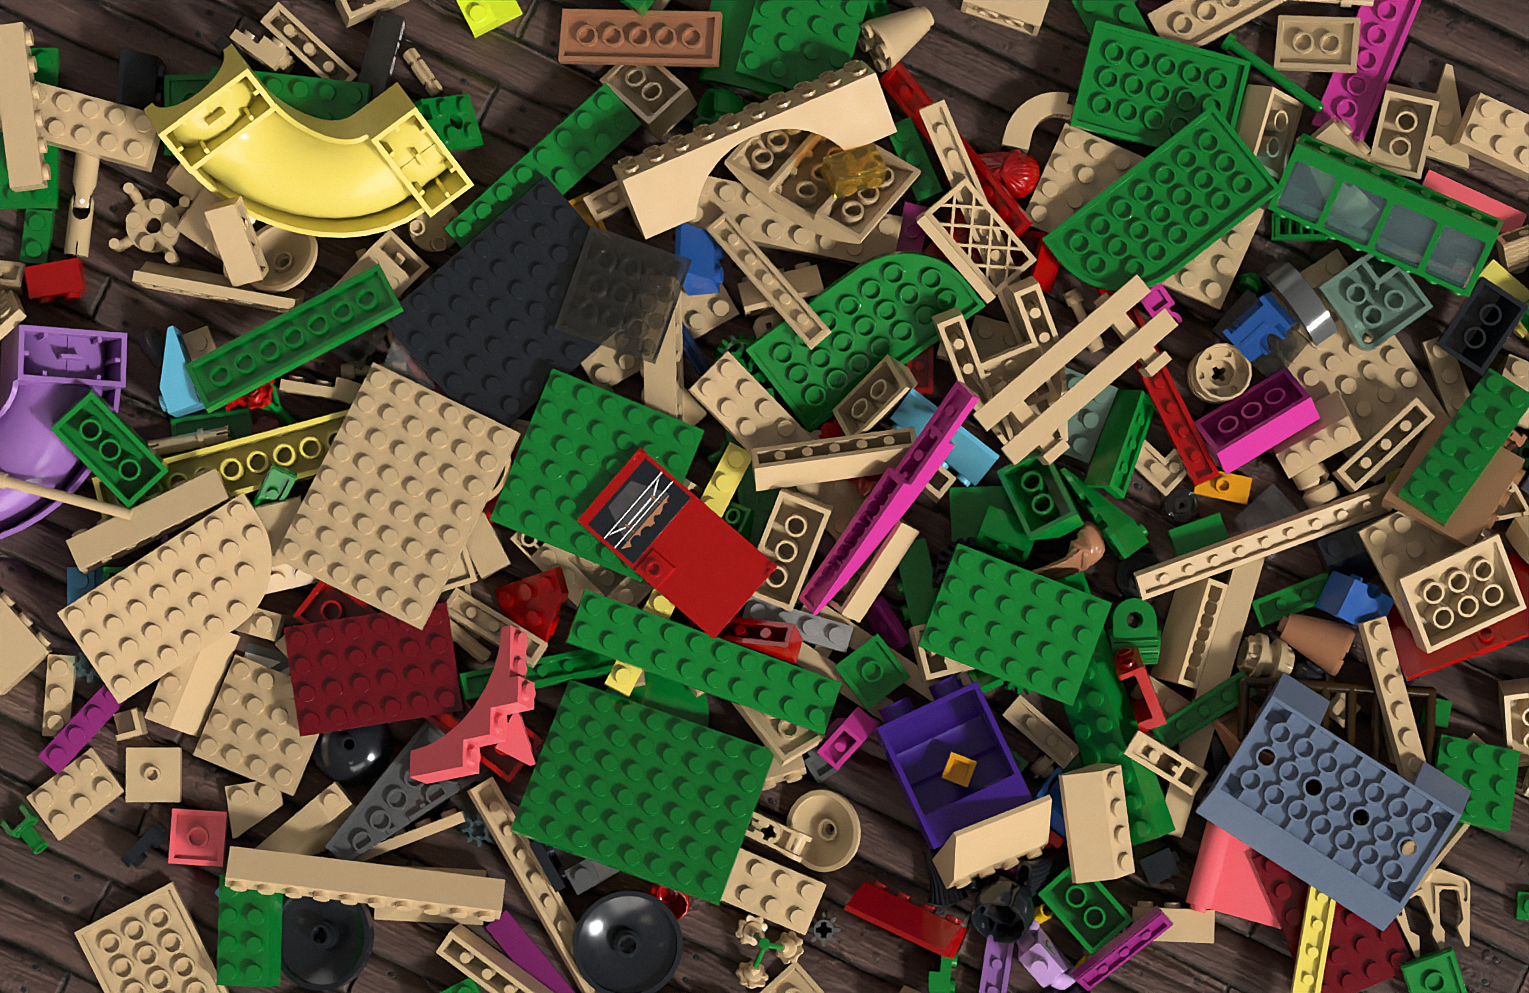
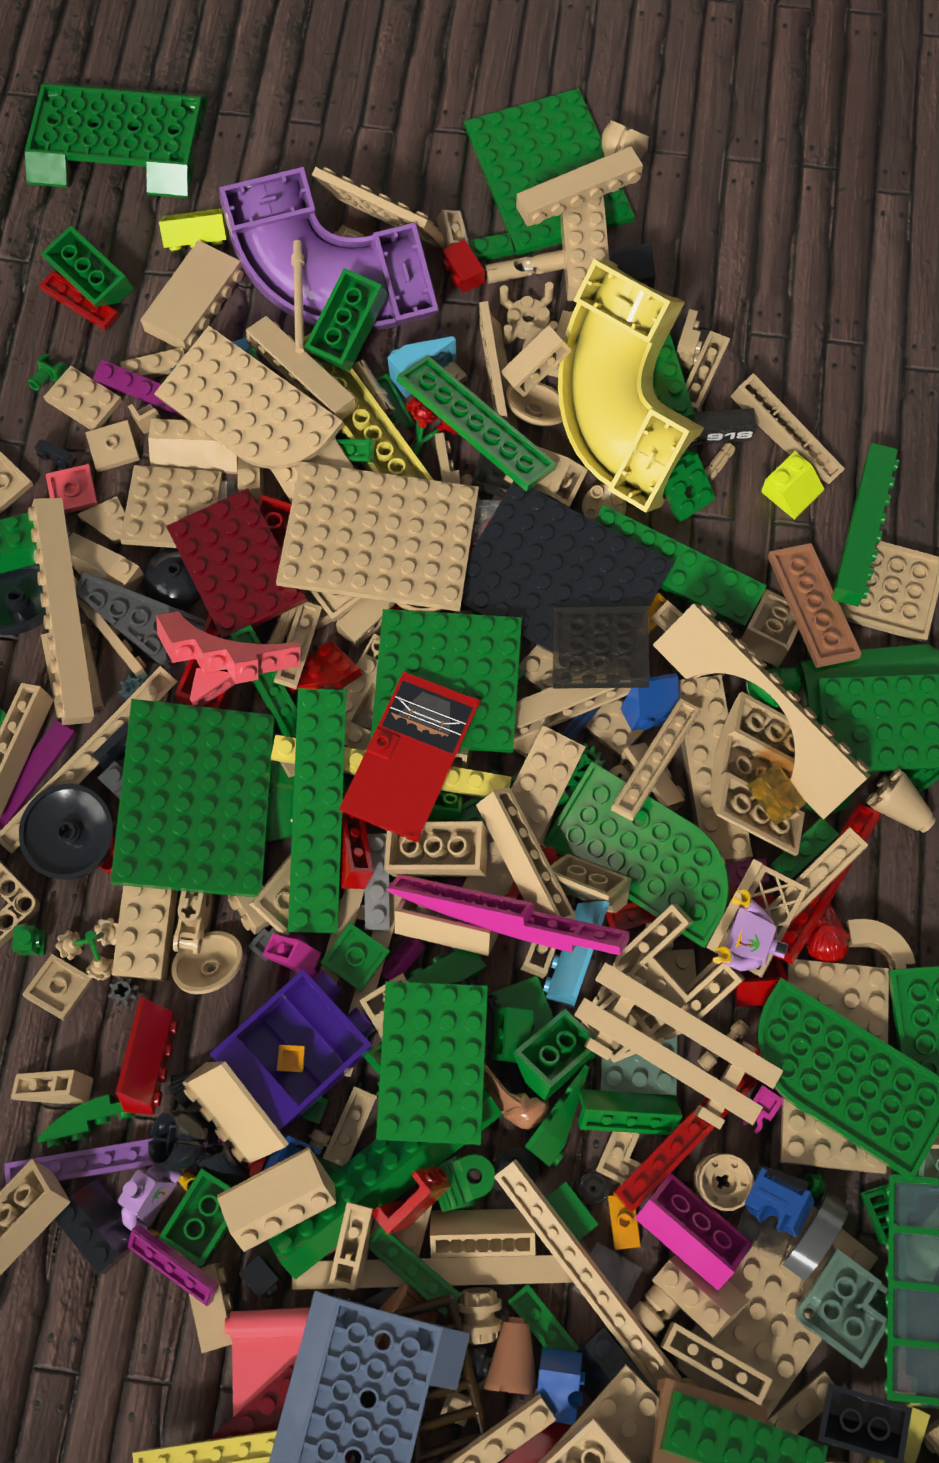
camera: 75 degrees right, 15 degrees down
none -> lavender torso [713,890,788,972]

